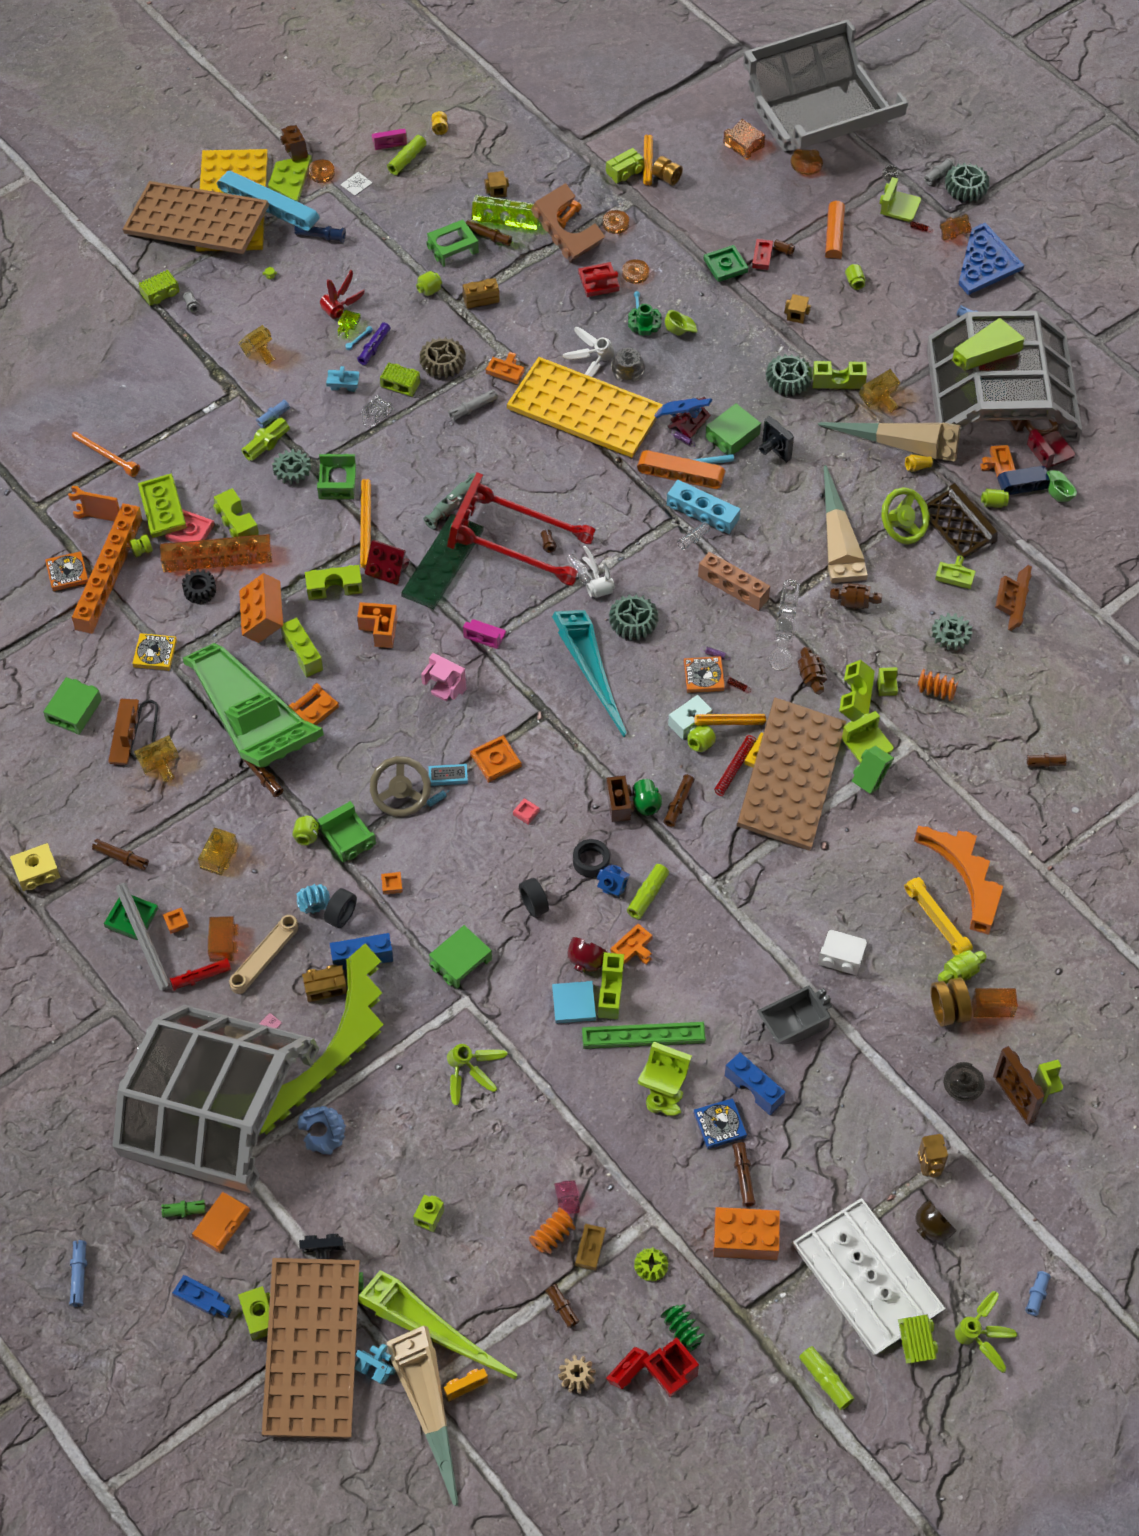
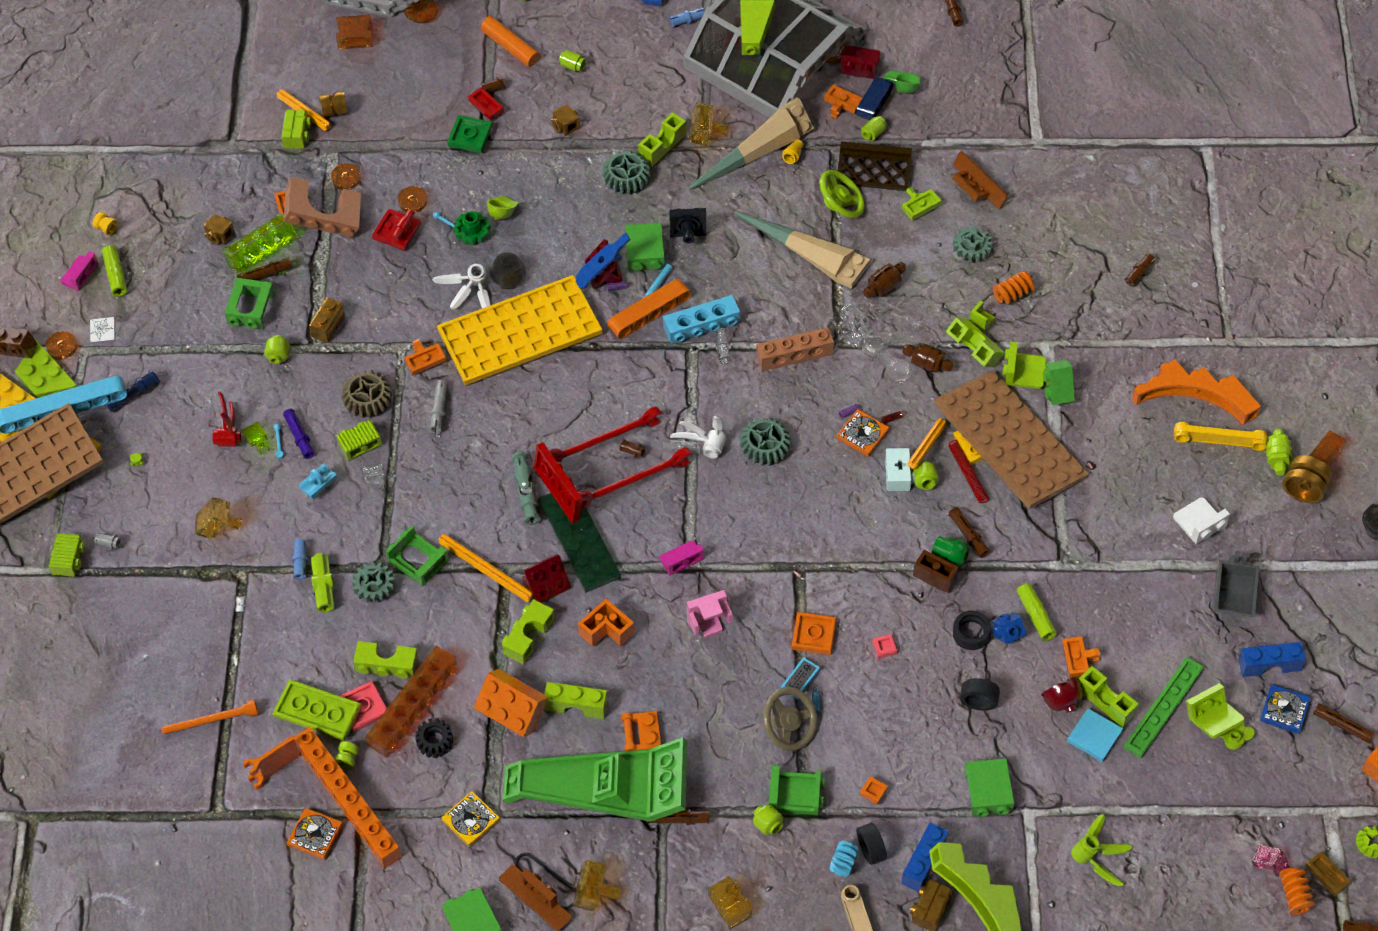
camera: 50 degrees left, 0 degrees up
teal plate [552,610,627,737] -> none

